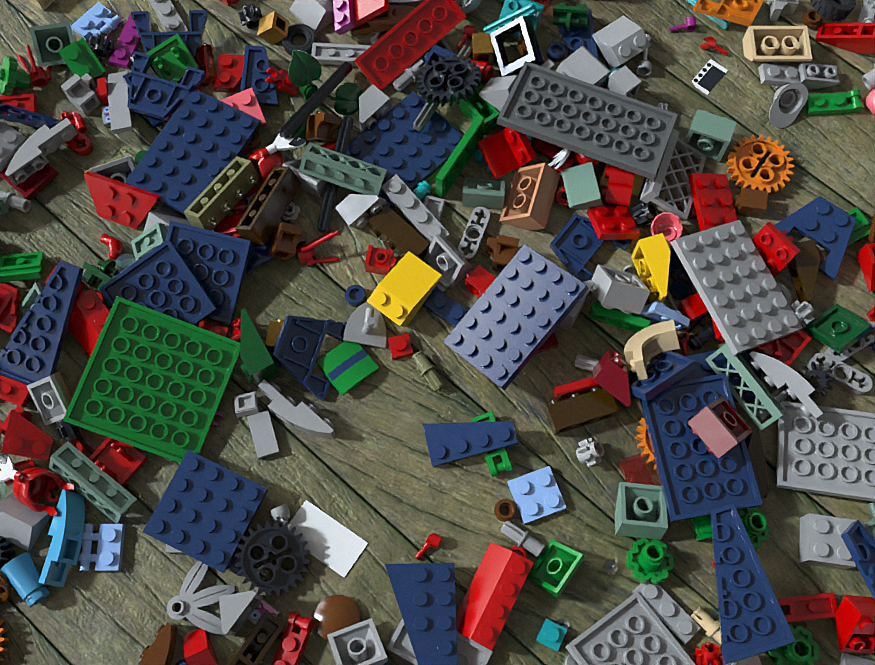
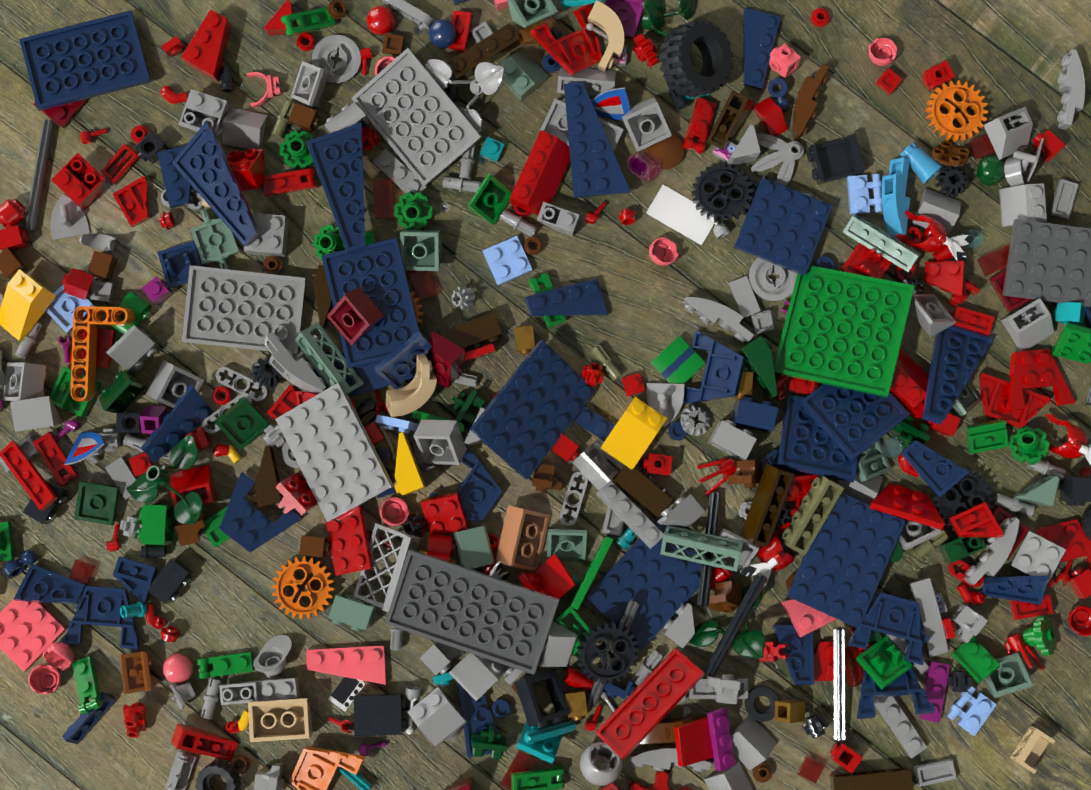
camera: 175 degrees right, 15 degrees up
none -> light grey pin [200,678,222,719]
none -> red plate [213,386,232,405]
none -> arm [213,444,242,464]
none -> arm [225,710,249,734]
none -> reddish brown plate [263,256,283,275]
none -> coral wing [306,645,387,685]
none -> black brick [354,693,407,736]
none -> clear red plate [373,179,395,220]
none -> light grey axle [443,176,481,193]
none -> dark green hips [451,389,486,425]
none -> light grey axle [459,144,475,180]
none -> pearl gold brick [514,325,535,355]
none -> light grey slope [537,202,579,237]
none -> red gear [580,362,605,386]
none -> red plate [618,209,637,225]
none -> clear pink rock [627,153,661,182]
none -> coral hair [649,237,679,266]
none -> light grey gear [680,406,710,436]
none -> light grey brick [707,419,757,461]
none -> light grey brick [707,674,740,704]
none -> dark blue brick [731,397,778,433]
none -> light grey gear [749,258,797,301]
none -> black panel [807,134,865,185]
none -> dark blue tile [815,256,835,270]
none -> axle [834,626,846,742]
none -> dark blue wing [900,440,969,497]
none -> black gear [930,468,995,529]
none -> dark green slope [938,536,987,563]
none -> red wing [949,502,1004,538]

